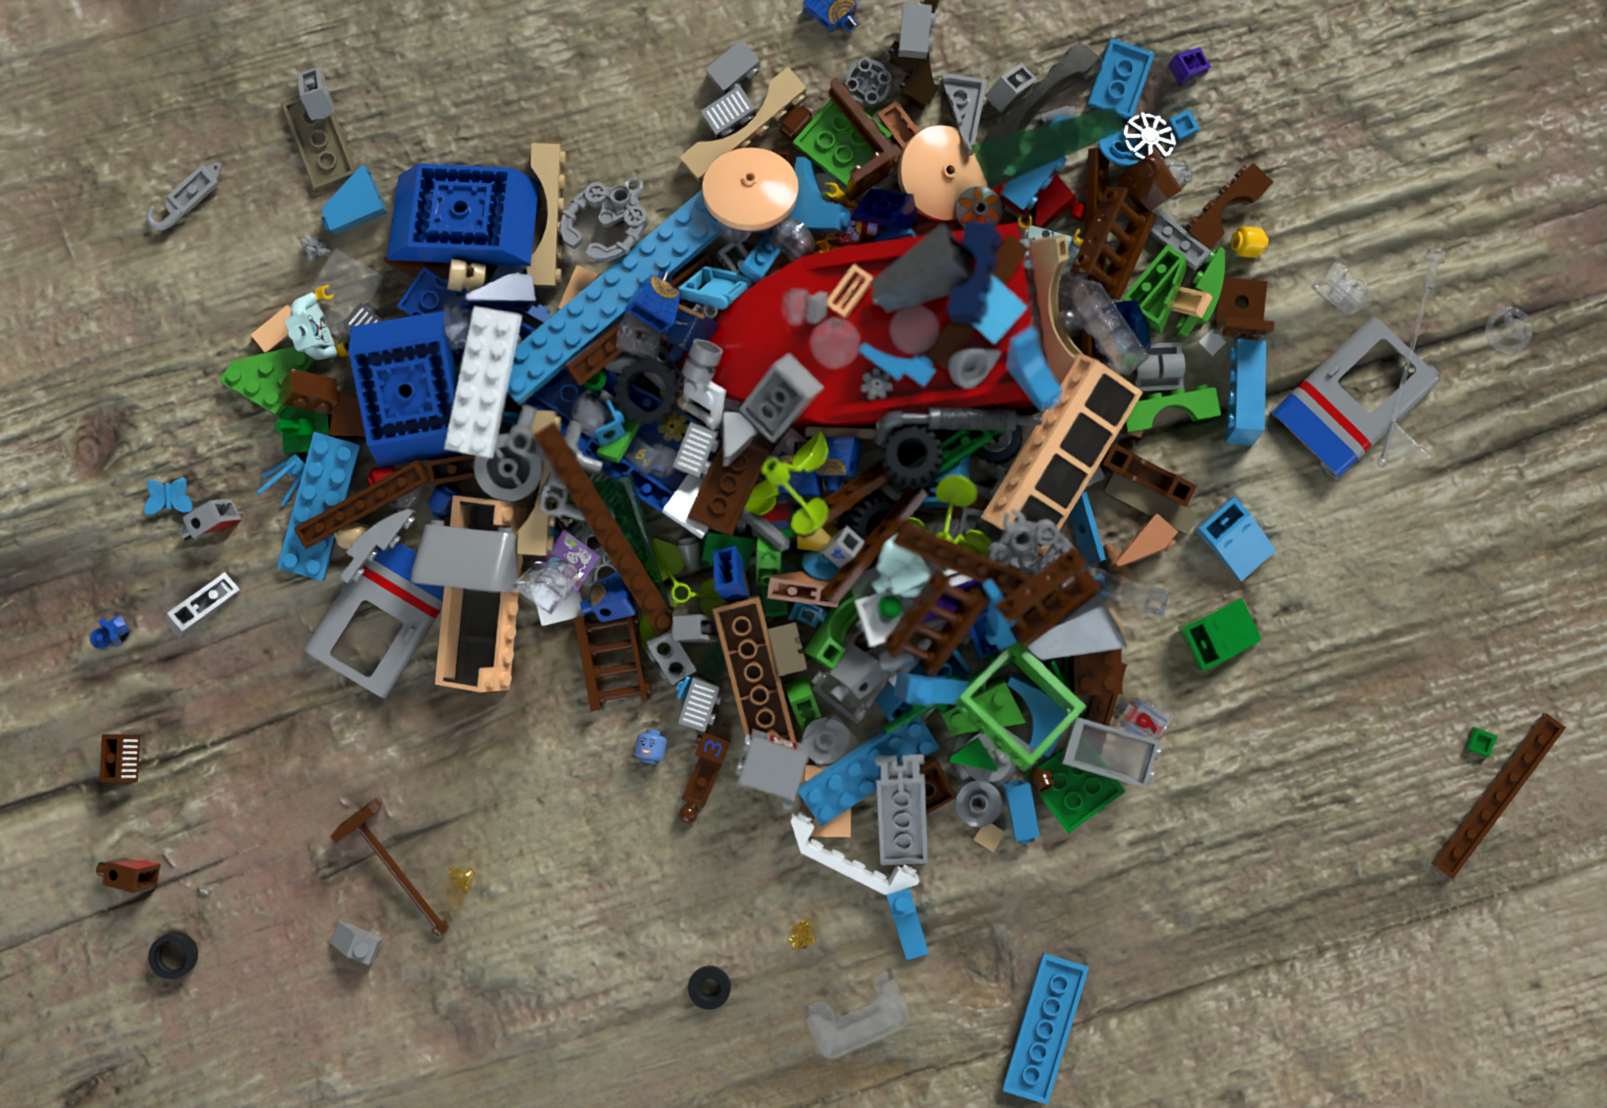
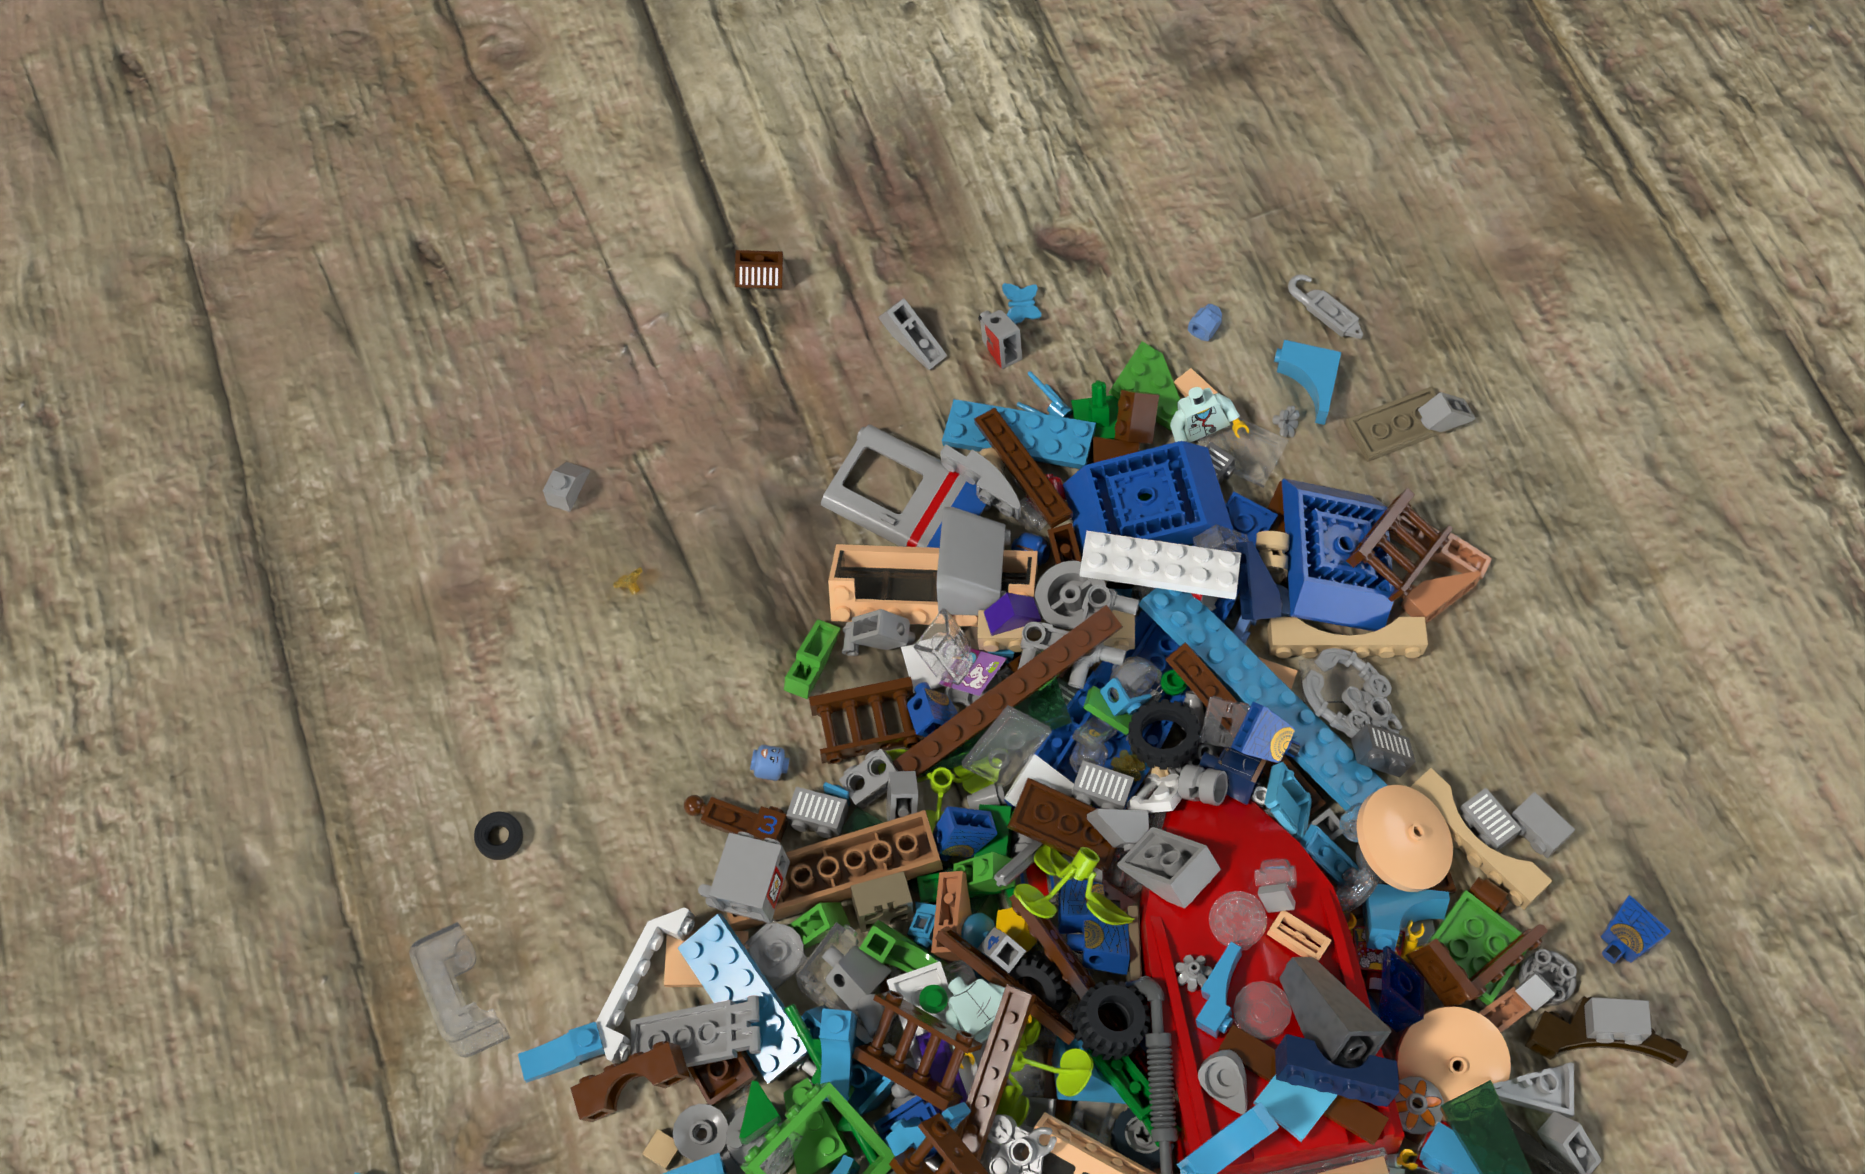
camera: 90 degrees right, 25 degrees down
blue hips [90,615,130,649] -> none
reddish brown torso [96,858,161,893] -> none
black tyre [148,932,198,980] -> none
dark azure slope [321,165,388,235] -> none
reddish brown tile [330,798,449,936] -> none
clear yellow plant [790,919,816,950] -> none
none -> reddish brown arch [570,1041,690,1122]
none -> bright green slope [784,619,841,699]
none -> light grey pin [842,622,859,656]
none -> light grey torso [850,609,915,650]
none -> clear tile [962,705,1052,788]
none -> dark purple slope [984,593,1041,636]
none -> medium blue rock [1188,304,1222,341]
none -> dark azure arch [1274,340,1341,425]
none -> reddish brown fence [1346,488,1453,602]
none -> flat silver brick [1351,723,1416,778]
none -> nougat slope [1389,515,1492,580]
none -> nougat slope [1401,571,1482,624]
none -> light grey tile [1515,971,1556,1011]

